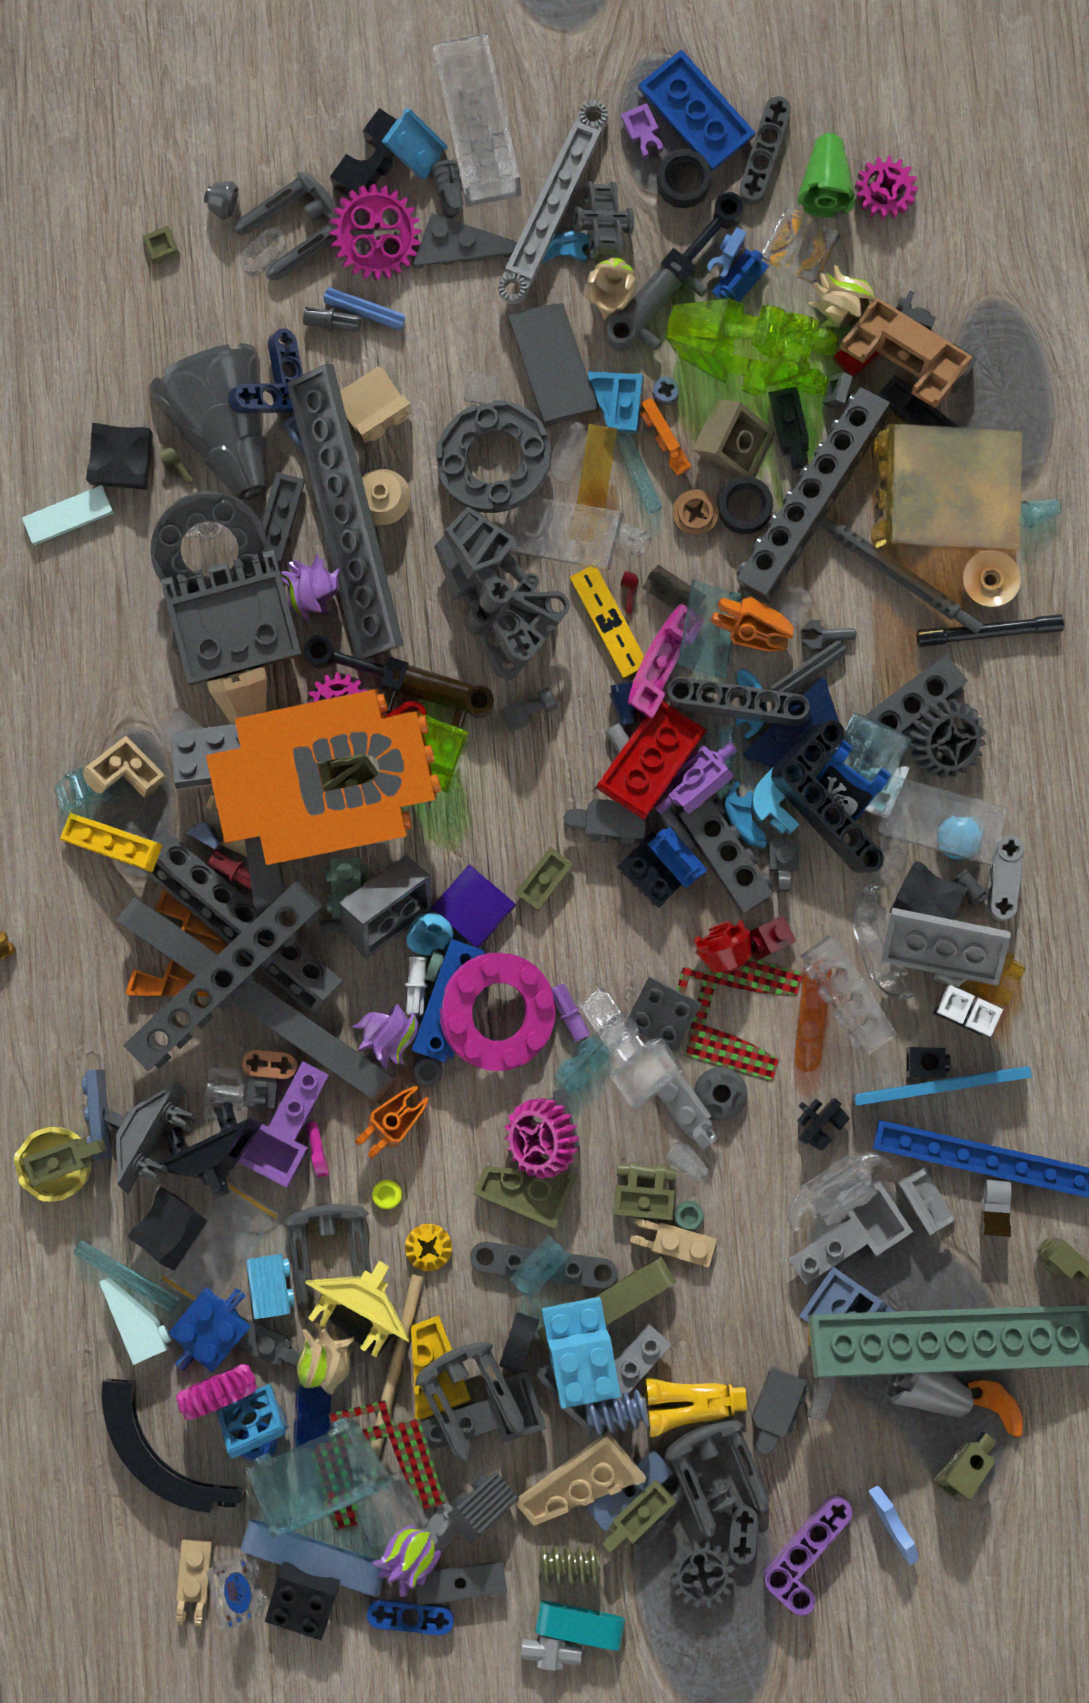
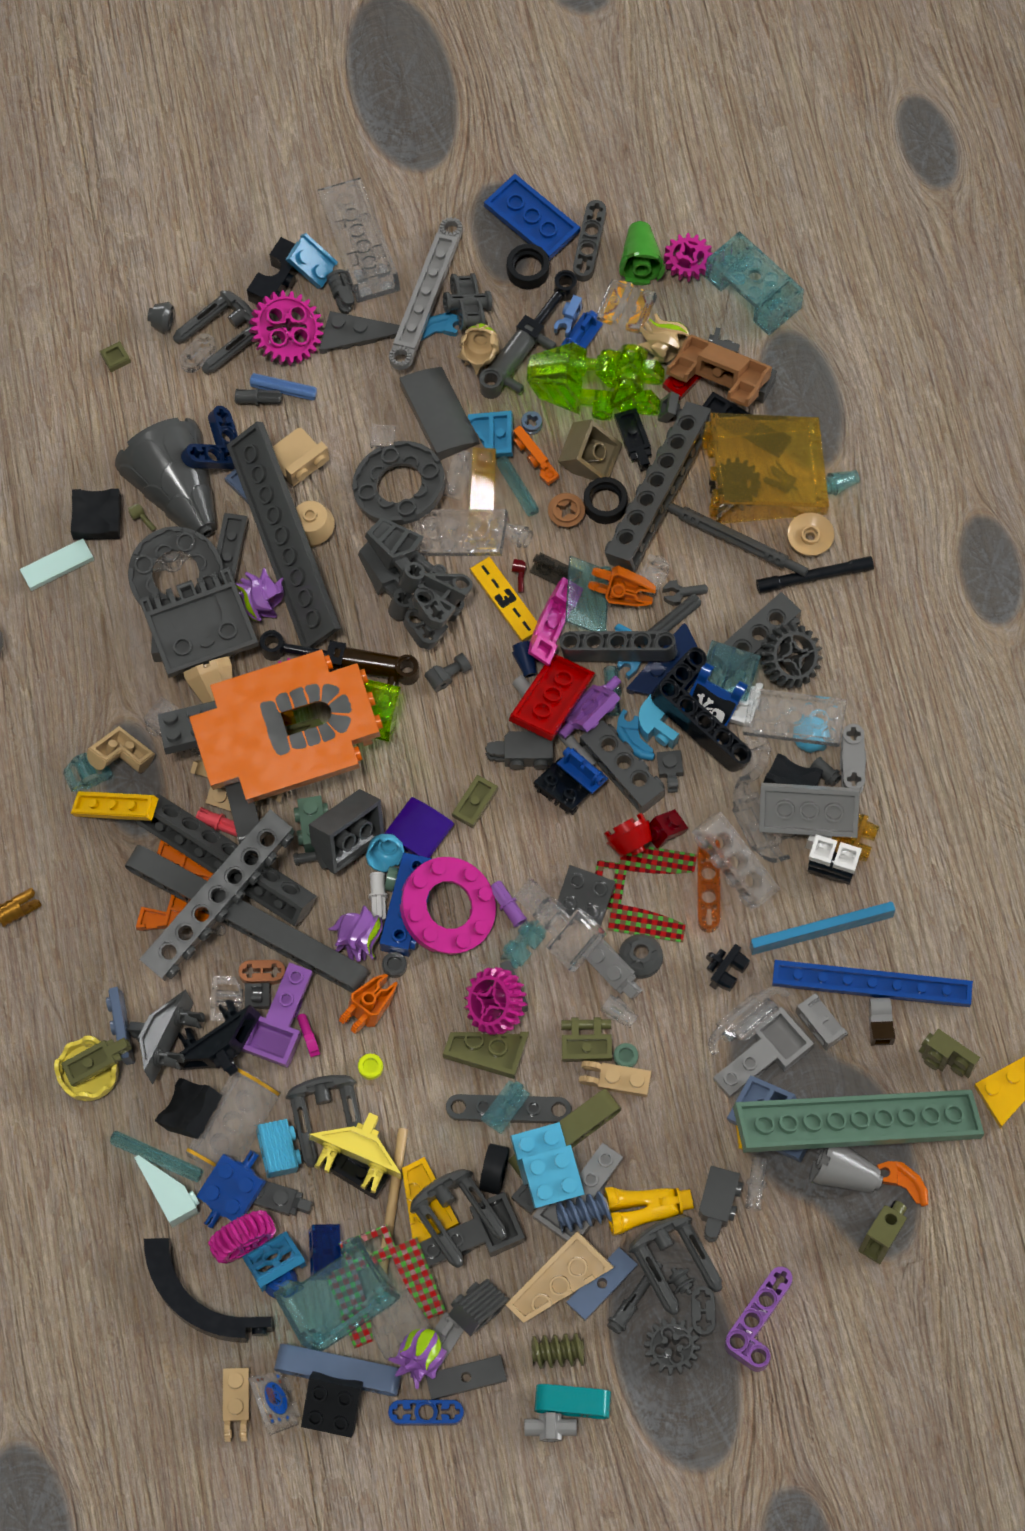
camera: 10 degrees left, 15 degrees down
sand blue slope [186,822,223,851] -> none
tan hair [297,1322,354,1395] -> none
yellow gear [405,1224,452,1271] -> none
olive hinge [602,1479,677,1553] -> none
medium lavender plate [621,103,664,160] -> none
light blue tile [869,1486,919,1566] -> none
black brick [906,1047,951,1078] -> none
none -> clear light blue plate [705,231,804,335]

